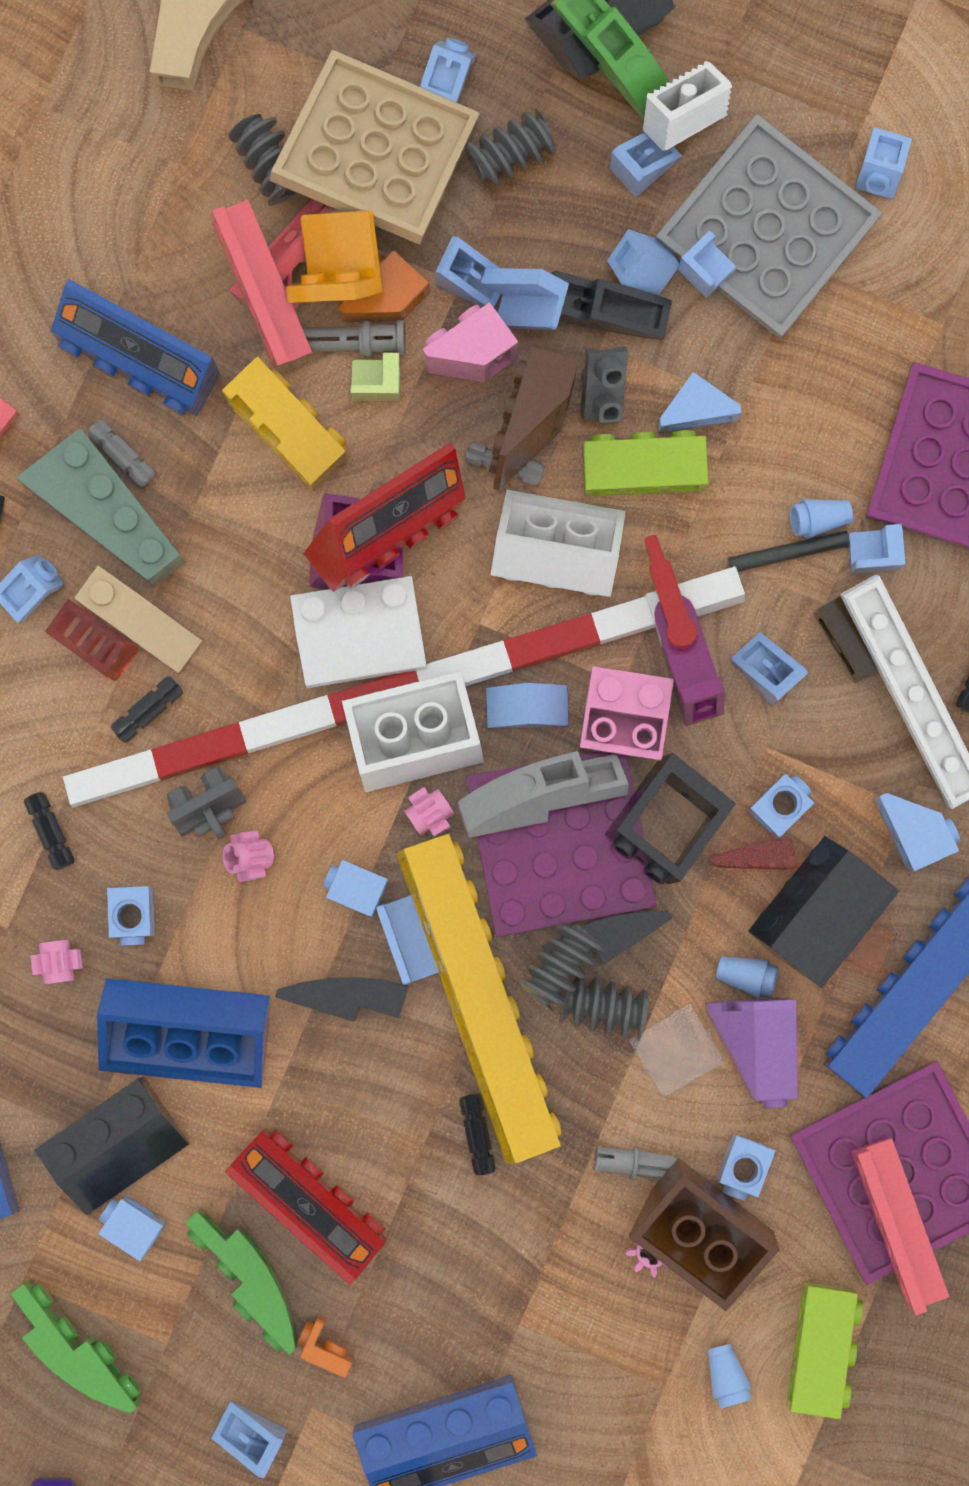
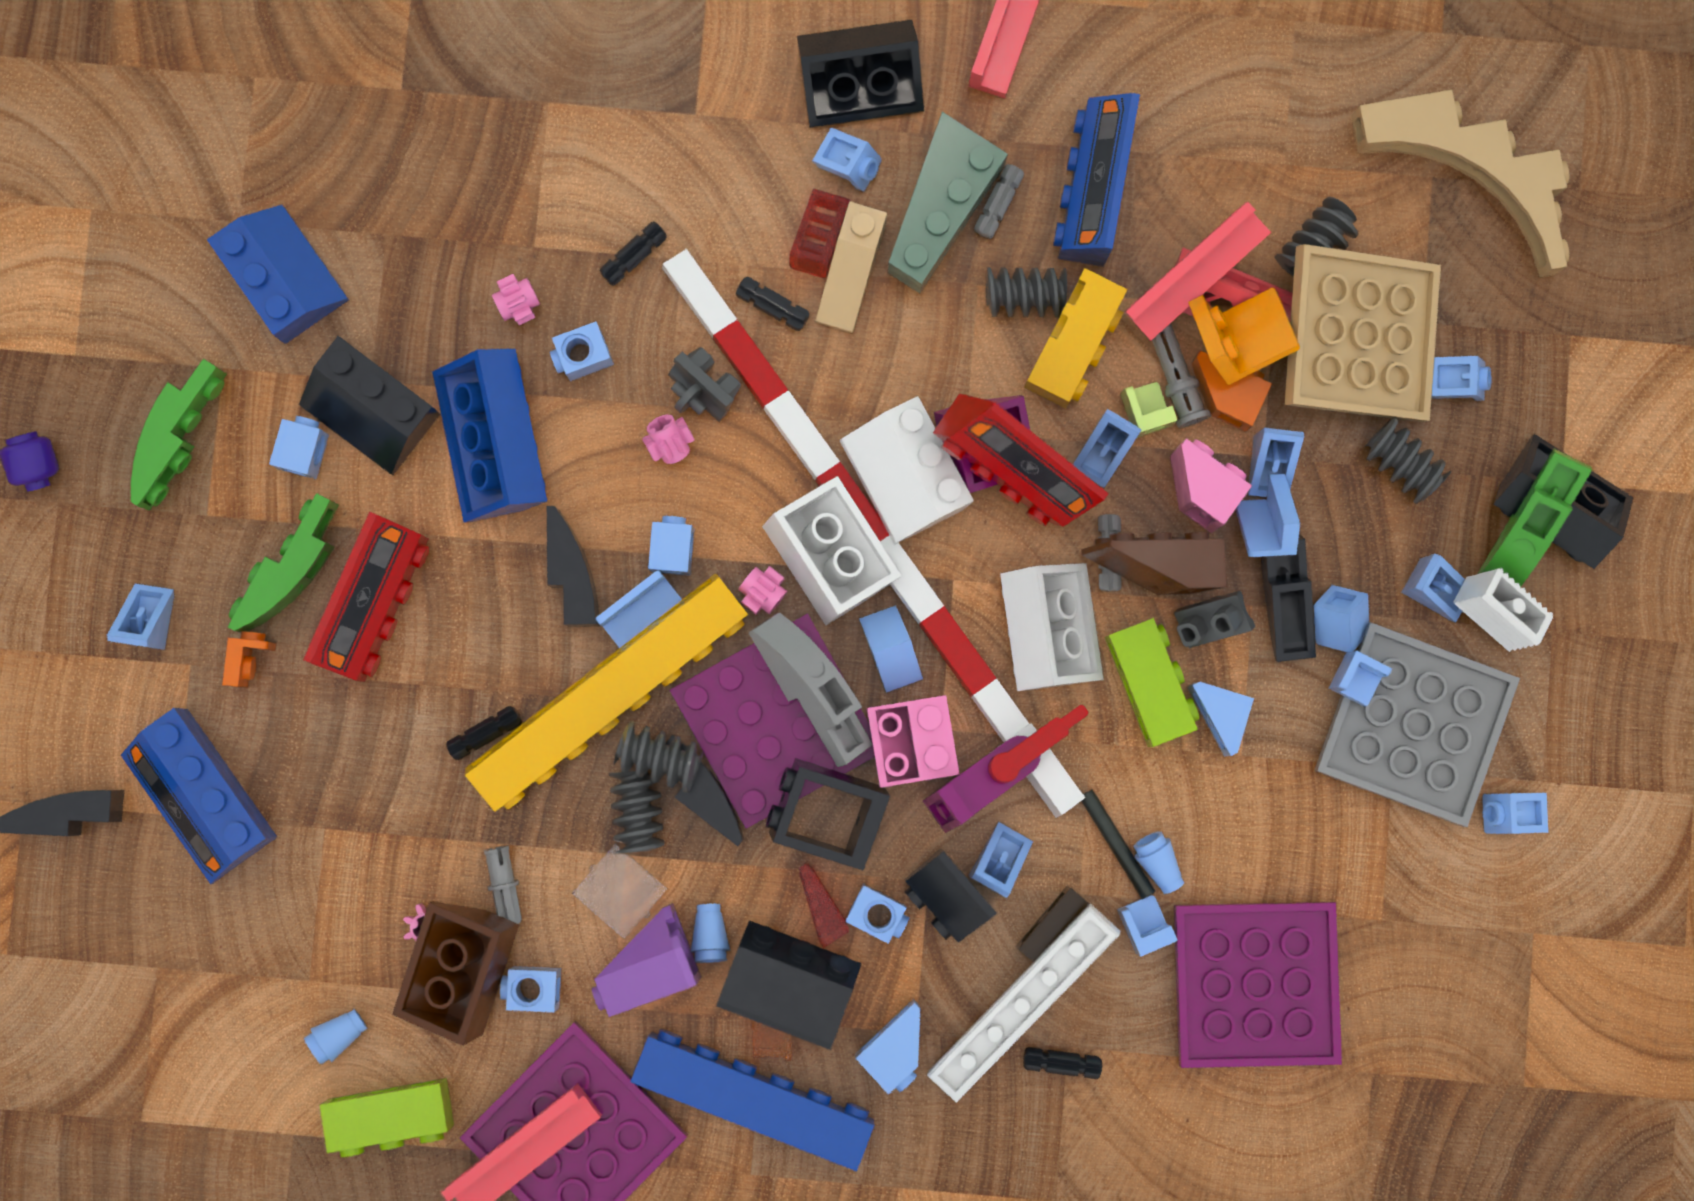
camera: 70 degrees right, 0 degrees up
none -> black slope [904,849,997,943]
none -> dark grey piece [986,267,1067,318]
none -> light blue slope [1073,409,1142,488]

